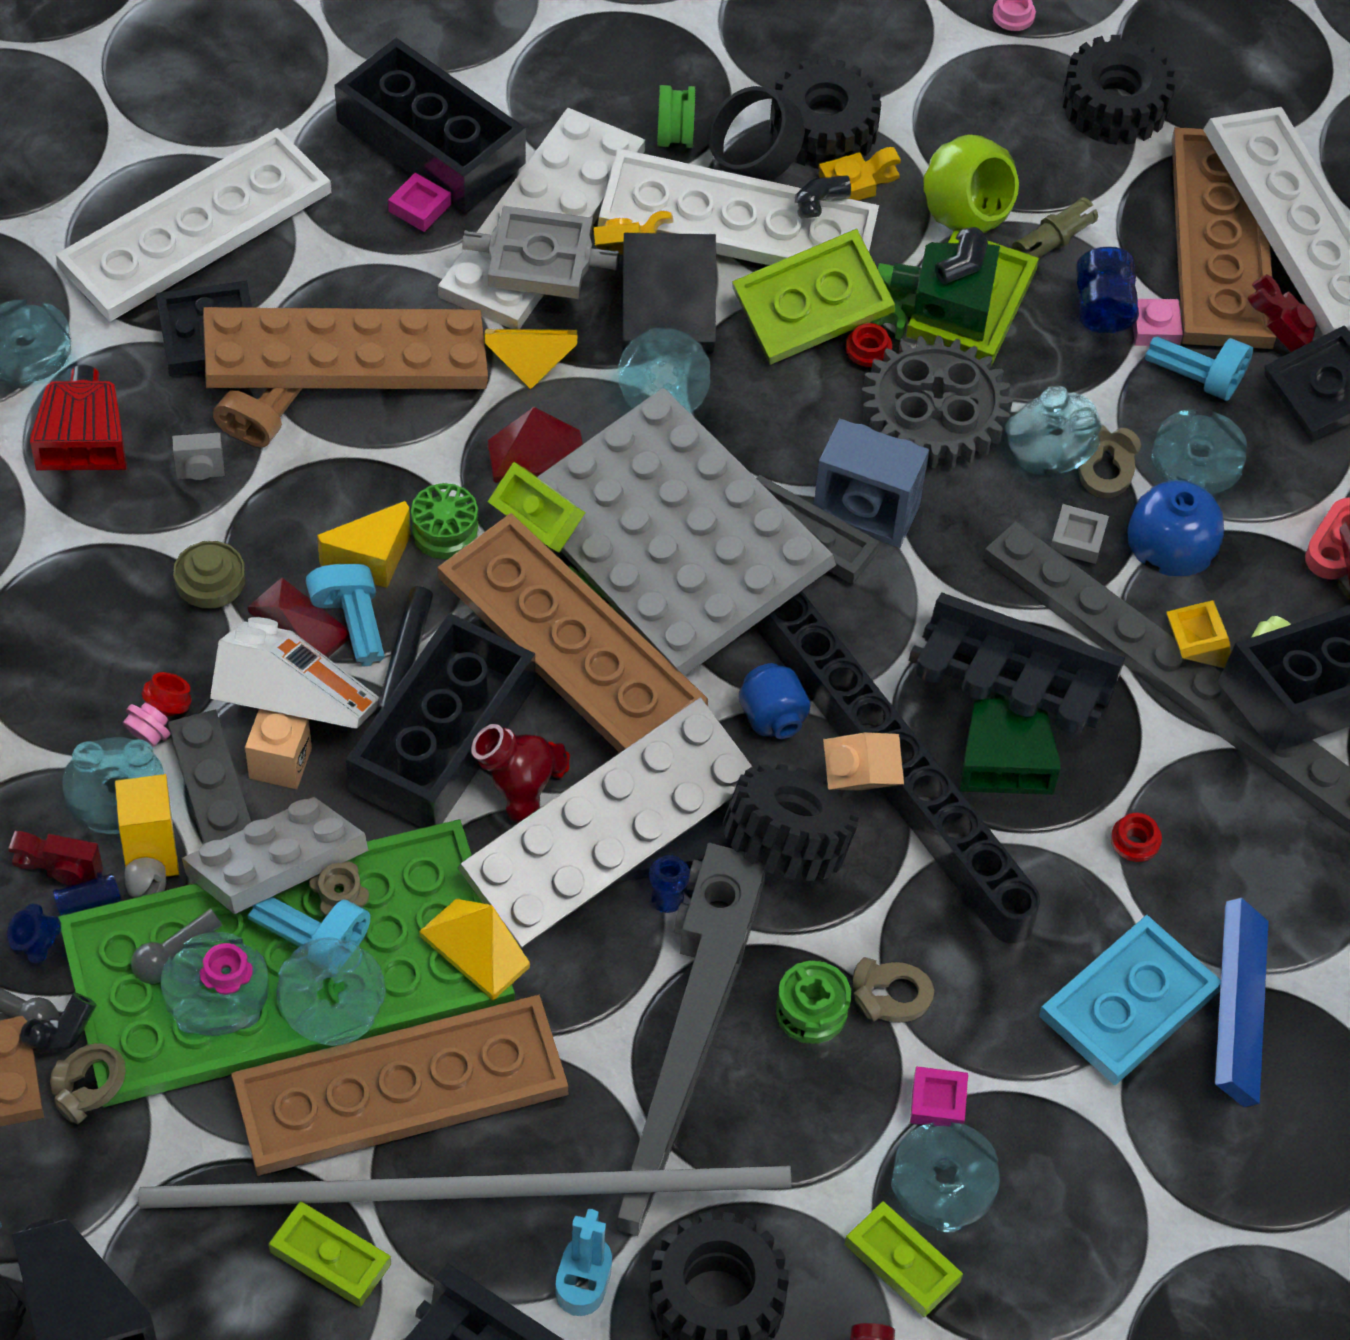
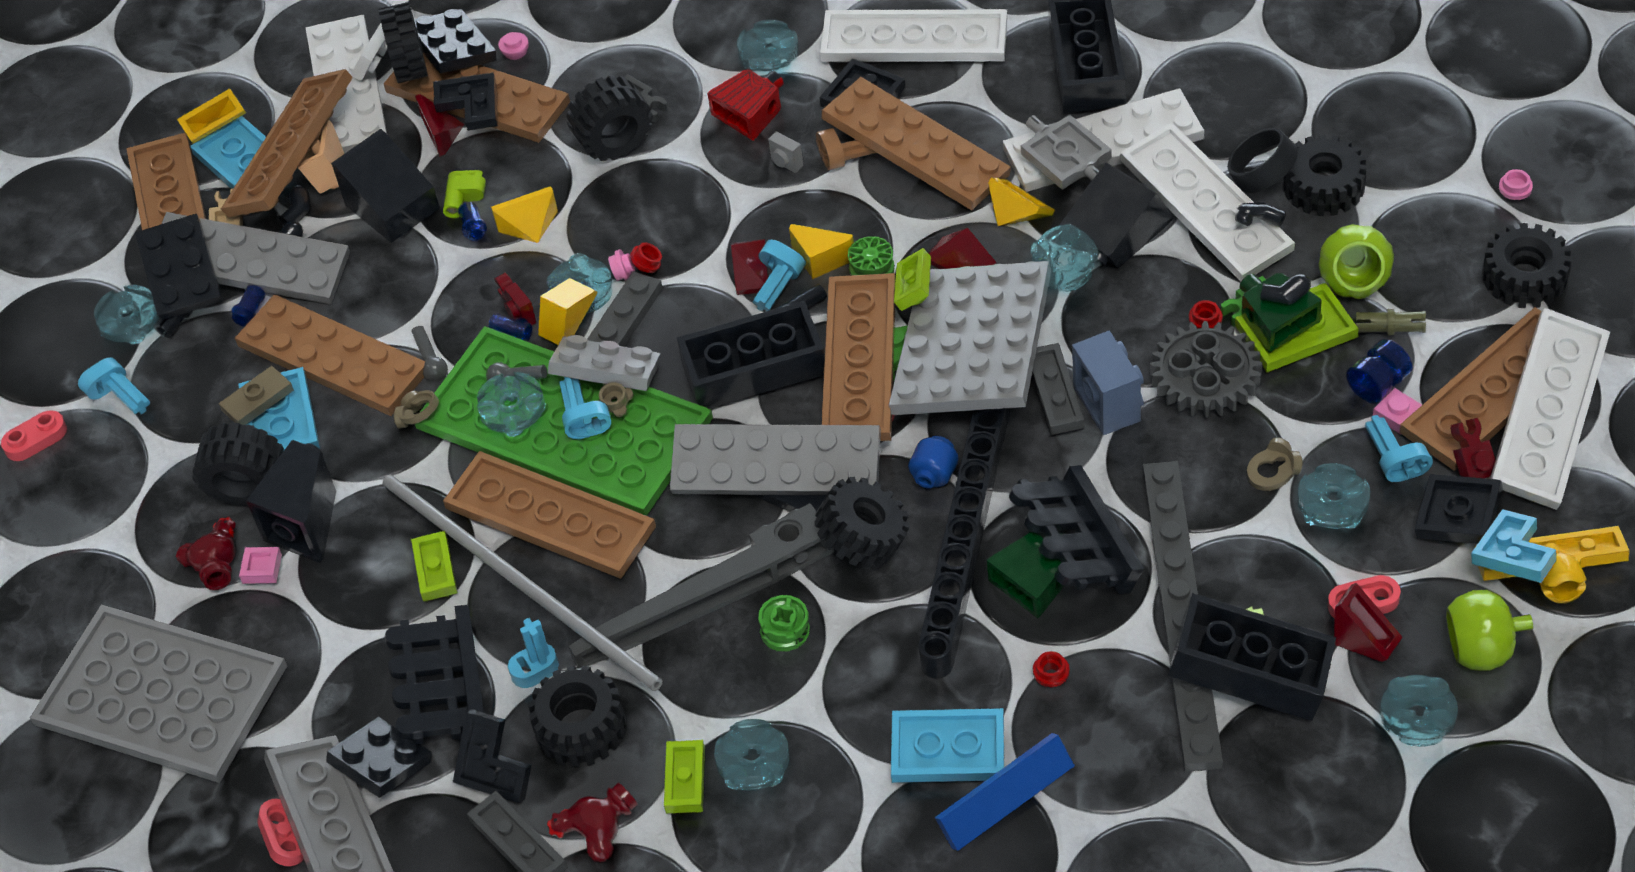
camera: 55 degrees right, 5 degrees down
clear blue plate [7,903,61,964] -> none
black arm [20,993,97,1054] -> none
light grey hinge [124,857,166,898] -> none
olive plate [173,541,246,608] -> none
dark pink plate [200,943,253,995] -> none
white slope [210,617,380,729] -> none
light nougat brick [245,709,312,789] -> none
clear light blue plate [277,937,386,1046] -> none
dark pink plate [388,173,451,232] -> none
yellow slope [419,899,530,1001] -> none
dark red animal [471,724,570,824] -> none
yellow plate [594,211,674,255] -> none
clear blue pin [649,855,690,913] -> none
bright green wheel [657,85,695,148] -> none
lime plate [732,228,895,365] -> none
yellow plate [819,147,901,201] -> none
light nougat brick [823,732,904,790] -> none
dark tan piece [853,957,934,1022] -> none
dark pink plate [910,1066,968,1130] -> none
clear light blue plate [1005,386,1102,475] -> none
light grey plate [1051,504,1109,564] -> none
blue cylinder [1127,480,1224,576] -> none
yellow slope [1166,600,1231,668] -> none

